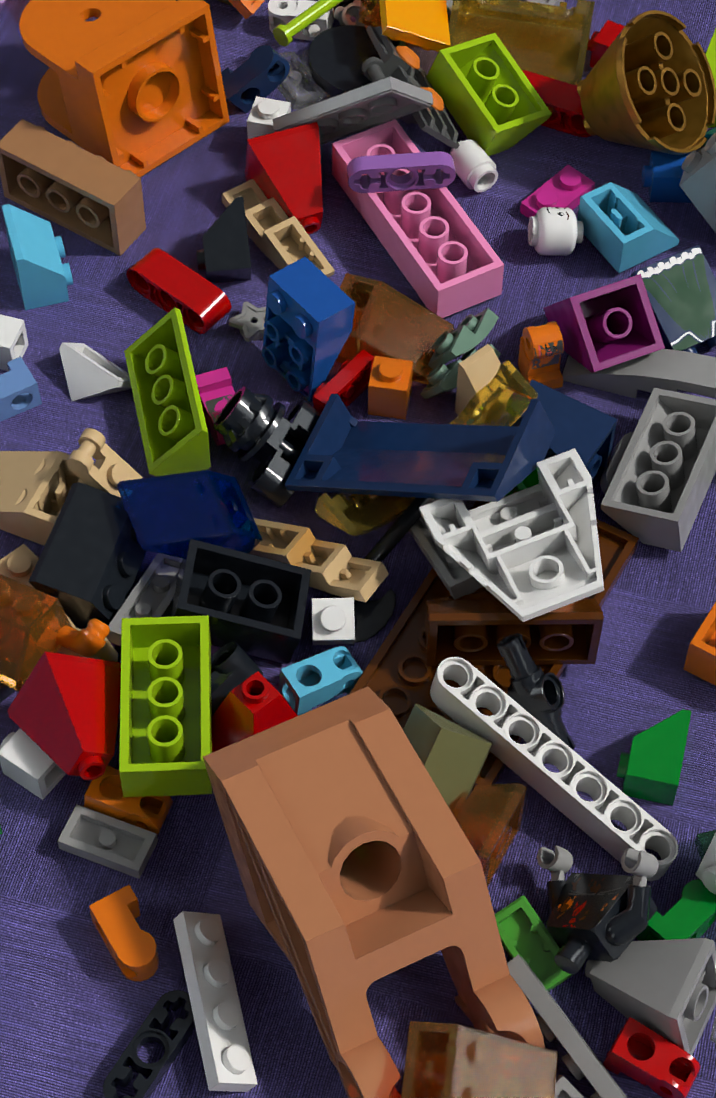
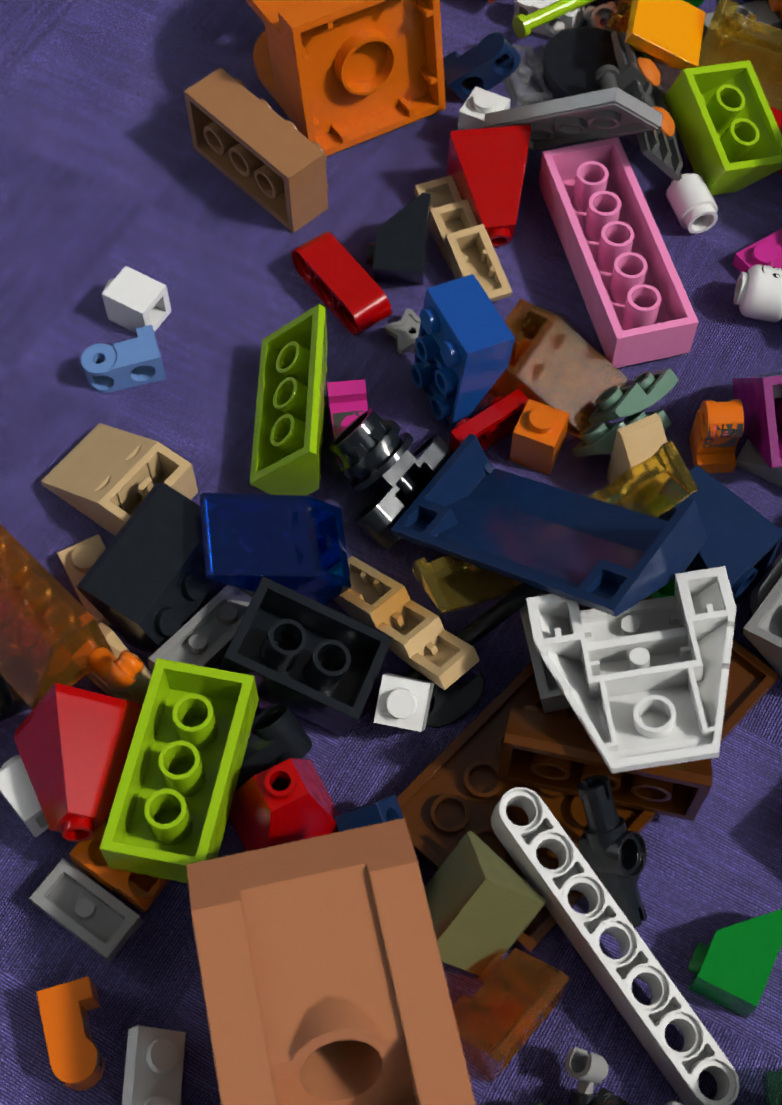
camera: 15 degrees right, 5 degrees up
medium azure slope [2,204,73,310] -> none
white slope [59,342,132,402] -> none
tan plate [66,428,166,522] -> none
medium azure leg [278,646,363,716] -> none
medium lavender beam [347,151,456,193] -> none

